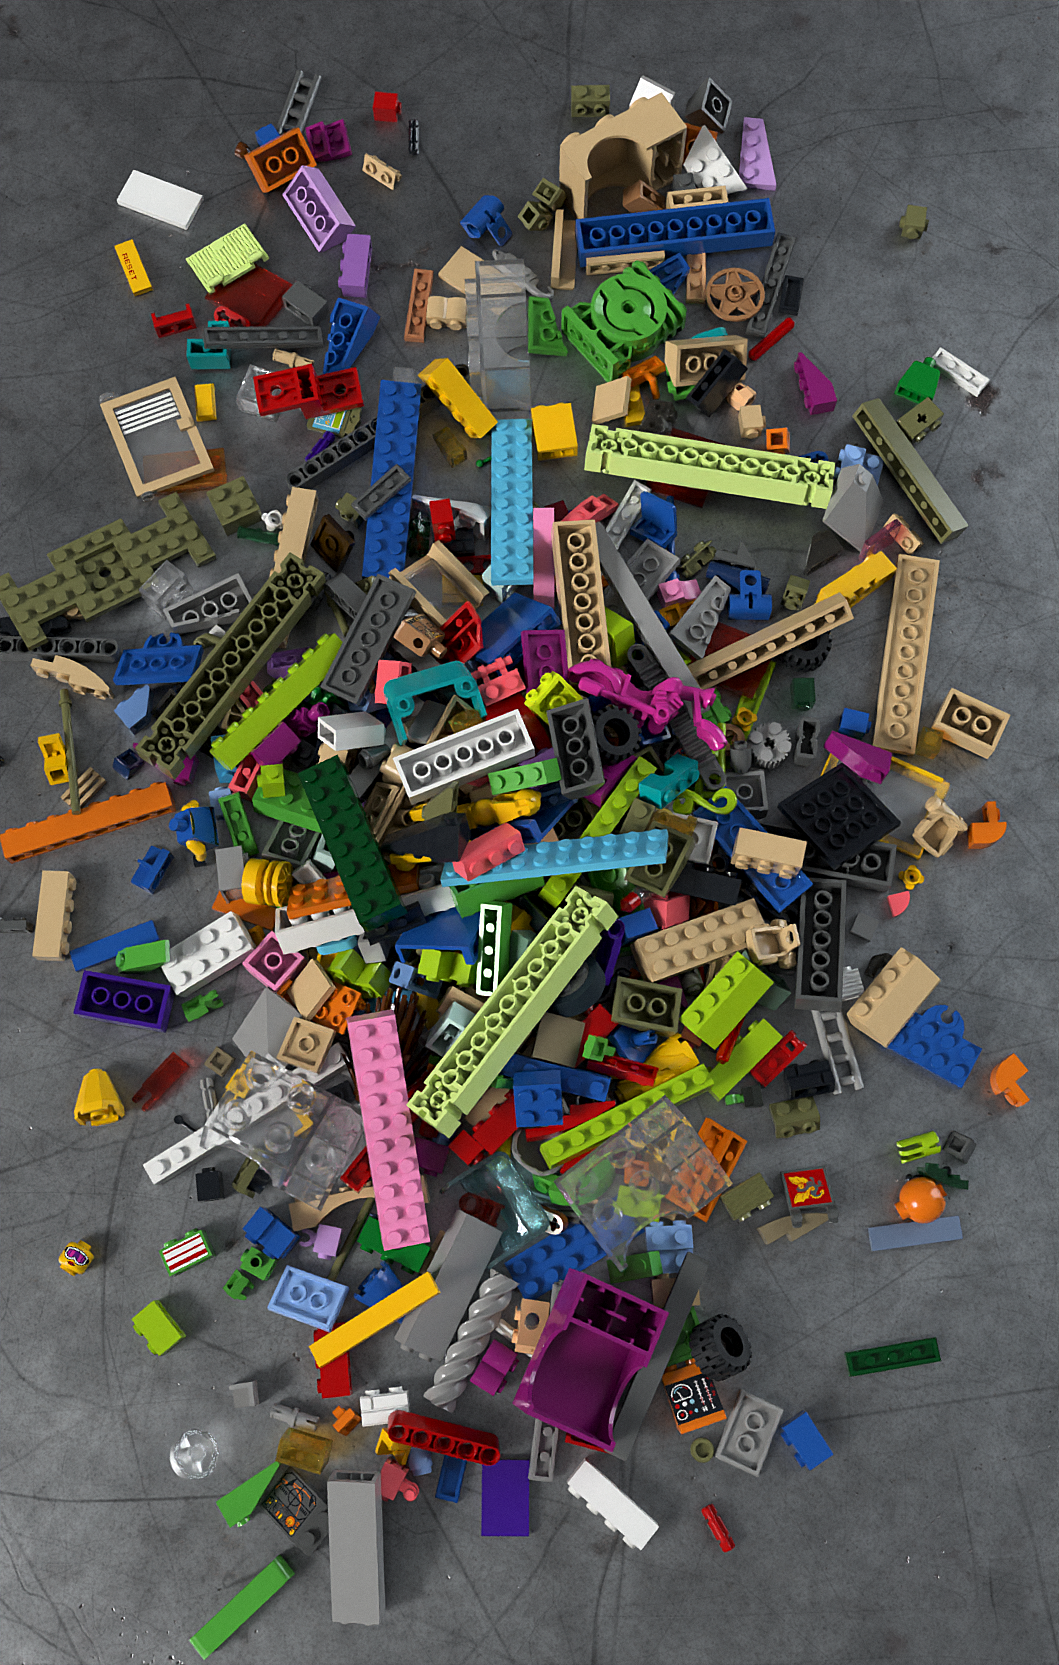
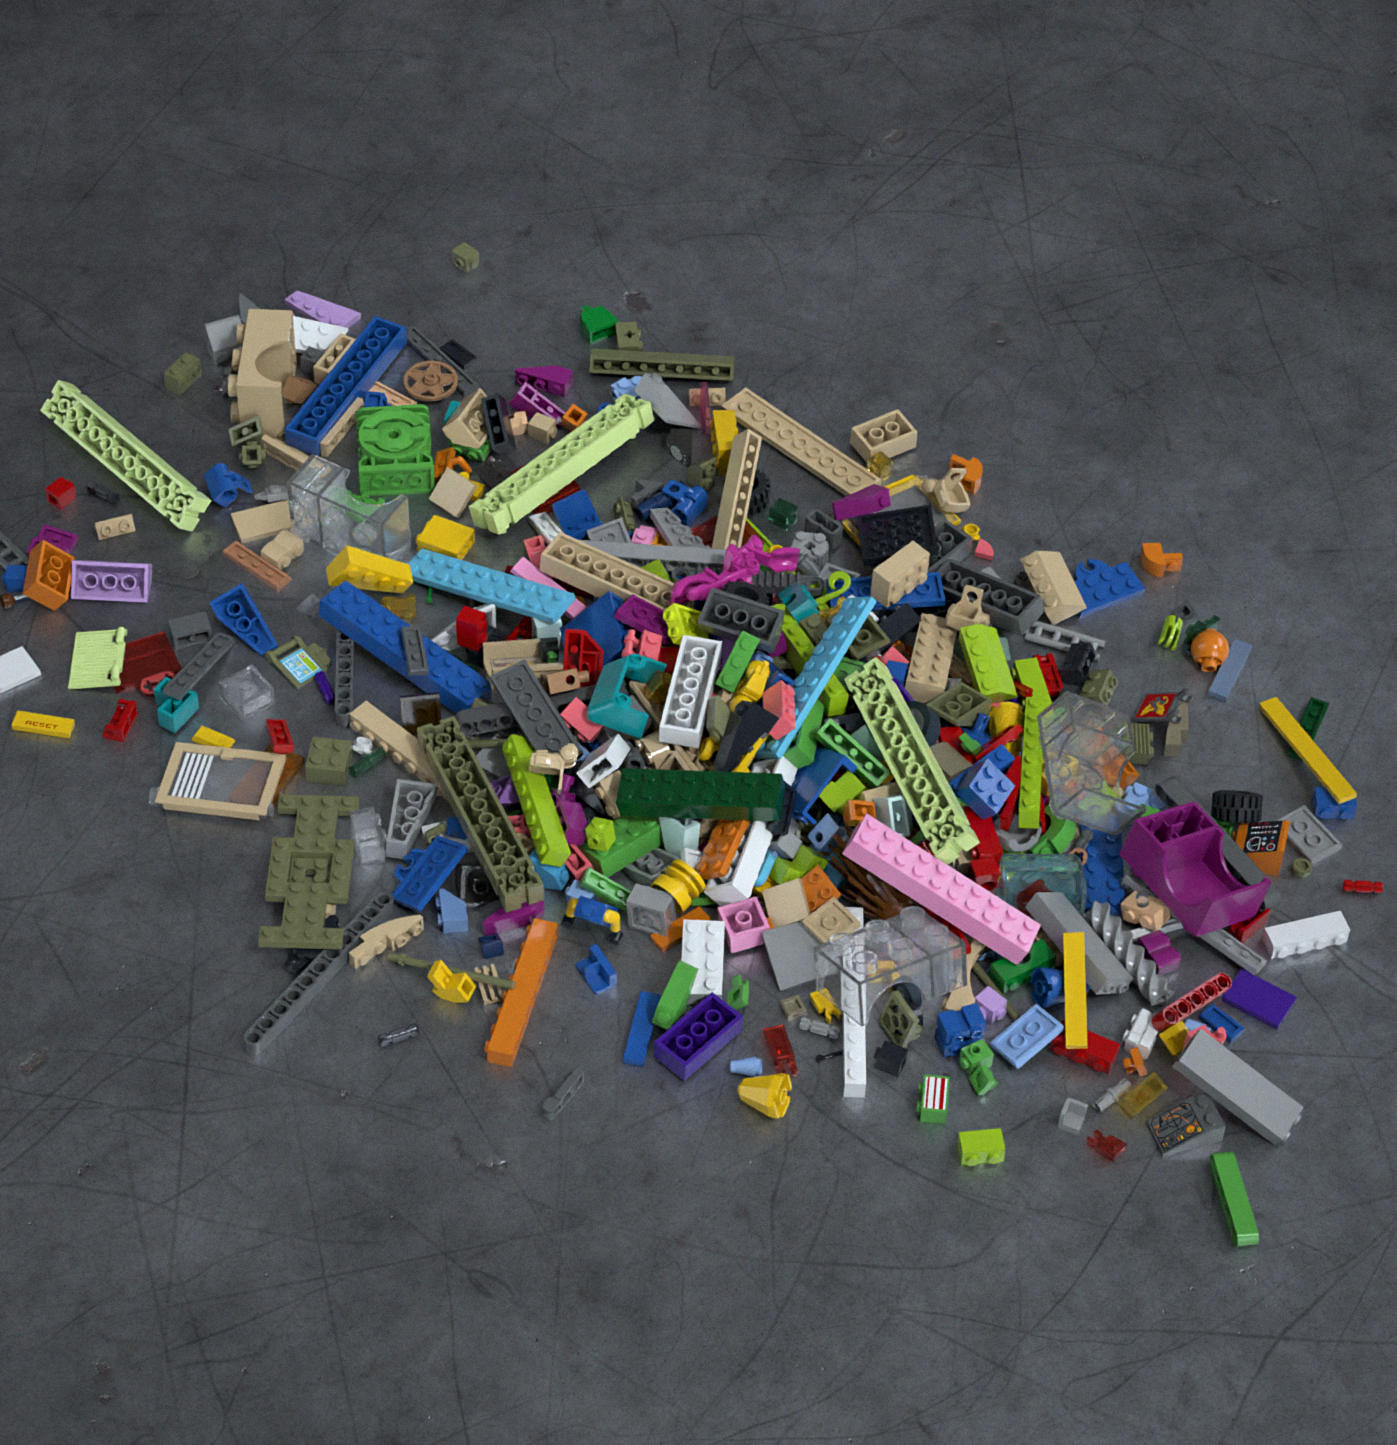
camera: 60 degrees left, 25 degrees down
tan brick [32,870,76,961] -> none
yellow head [58,1240,94,1277] -> none
clear cylinder [169,1429,219,1480] -> none
bright green slope [216,1458,283,1528] -> none
red bracket [253,364,364,419] -> none
tan pin [273,348,315,368] -> none
olive brick [335,492,364,528] -> none
medium lavender brick [338,234,372,298] -> none
red axle [748,317,795,361] -> none
blue brick [837,708,871,740] -> none
white tile [932,347,990,397] -> none
none -> yellowish green brick [40,380,212,532]
none -> red plate [265,719,294,754]
none -> magenta slope [508,382,566,428]
none -> tan piece [528,743,578,794]
none -> pearl dark grey piece [539,637,559,663]
none -> light blue cone [731,1056,762,1077]
none -> orange slope [843,799,877,826]
none -> clear red plate [1087,1130,1127,1162]
none -> yellow tile [1259,697,1357,804]

